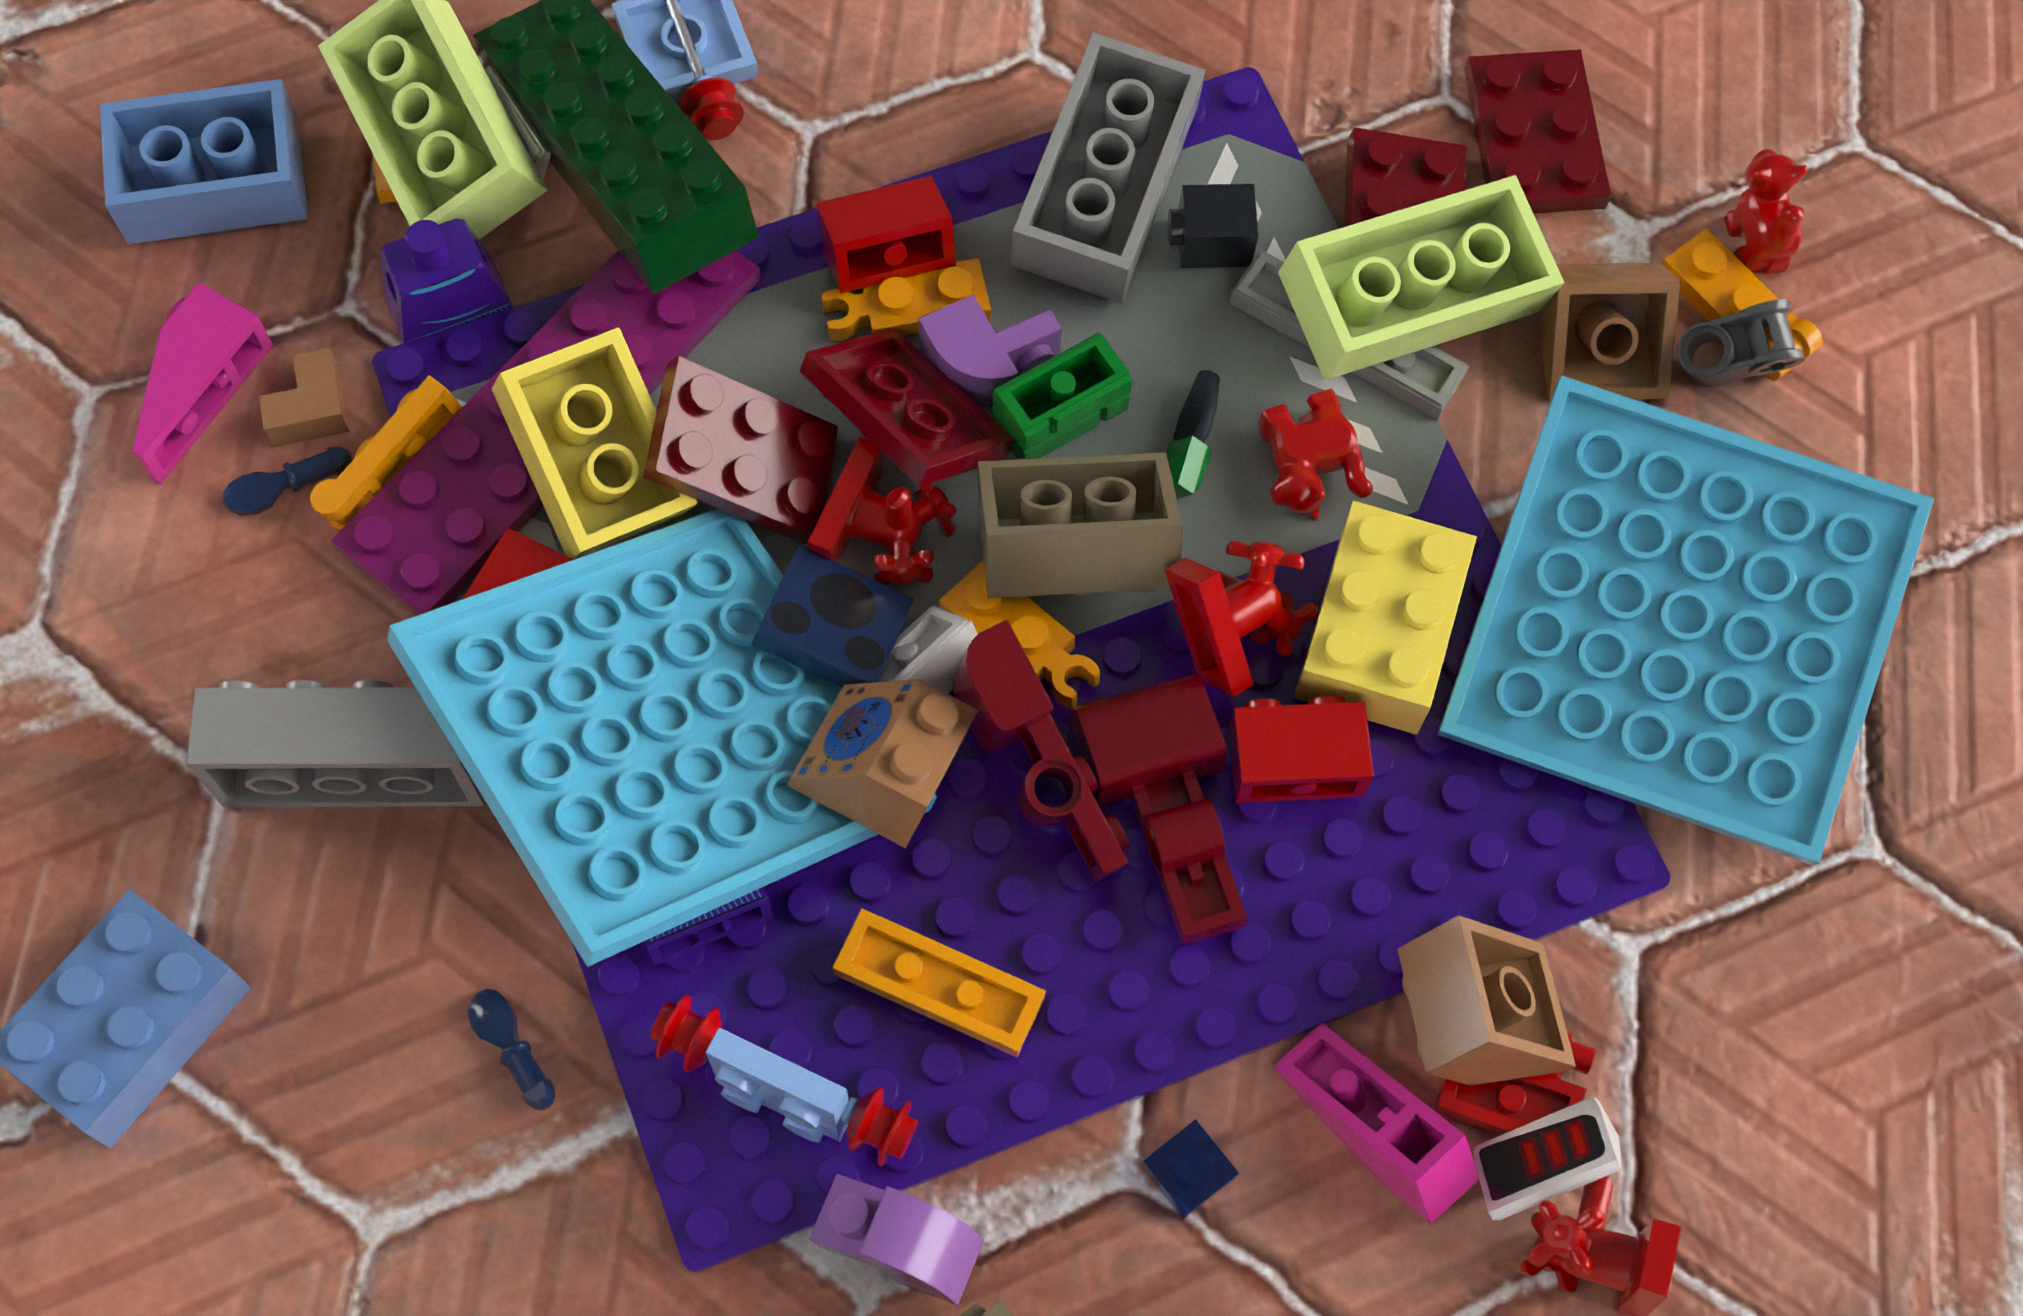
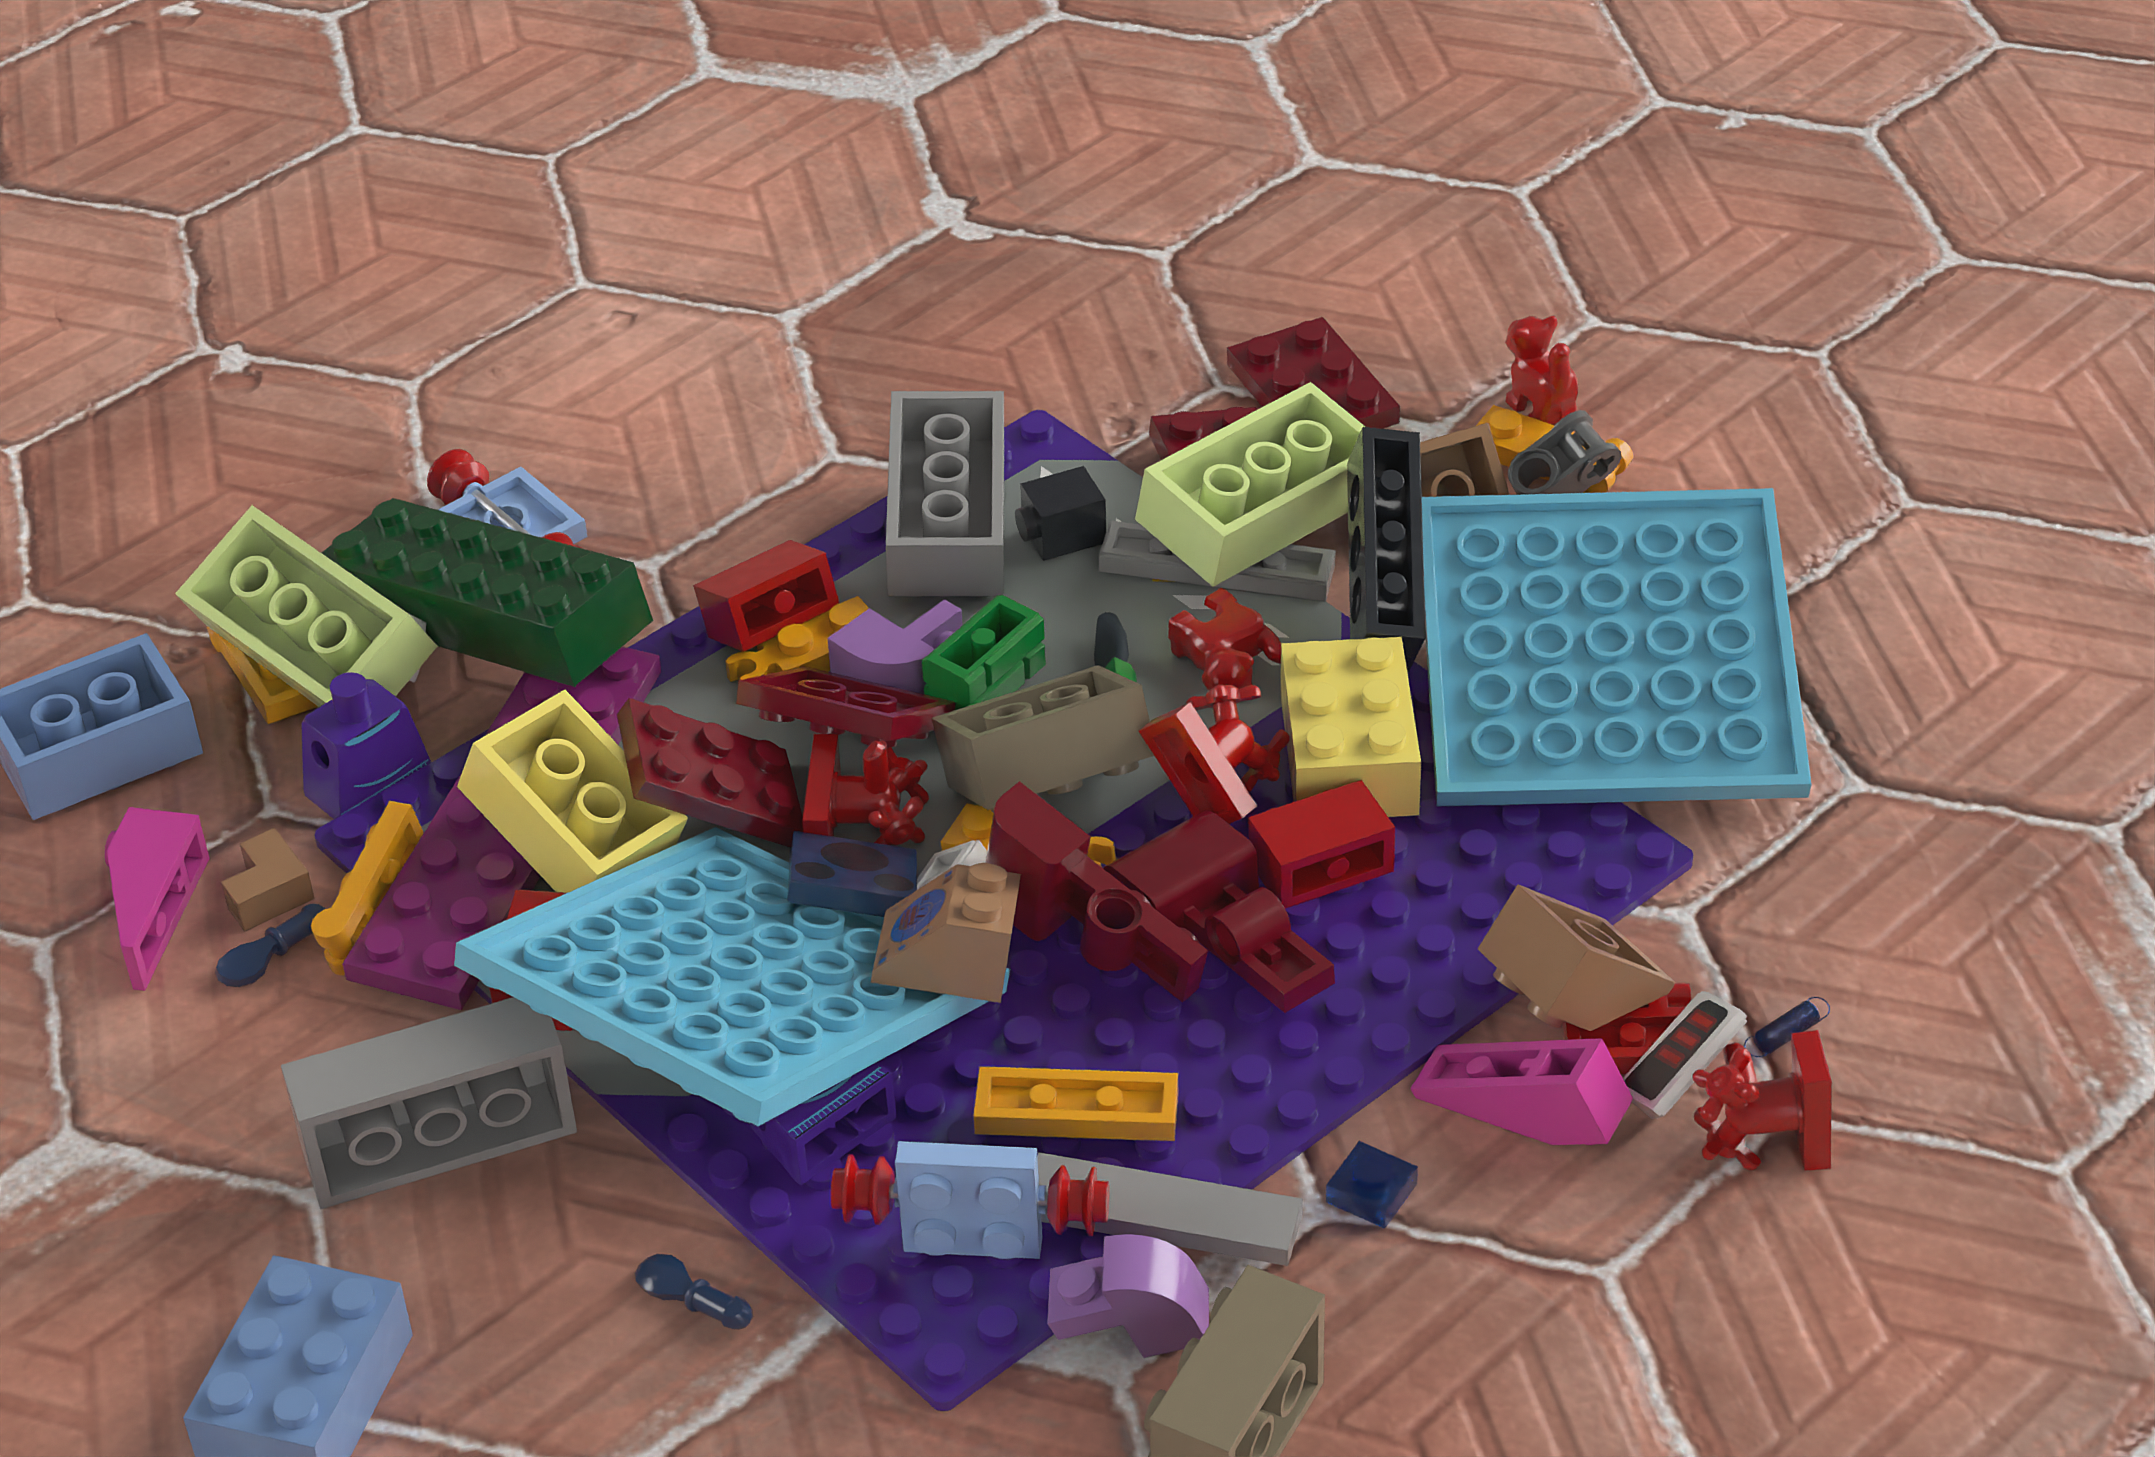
camera: 15 degrees left, 25 degrees down
none -> light grey tile [1037,1152,1303,1266]
none -> black brick [1347,427,1426,672]
none -> clear blue piece [1744,997,1830,1057]

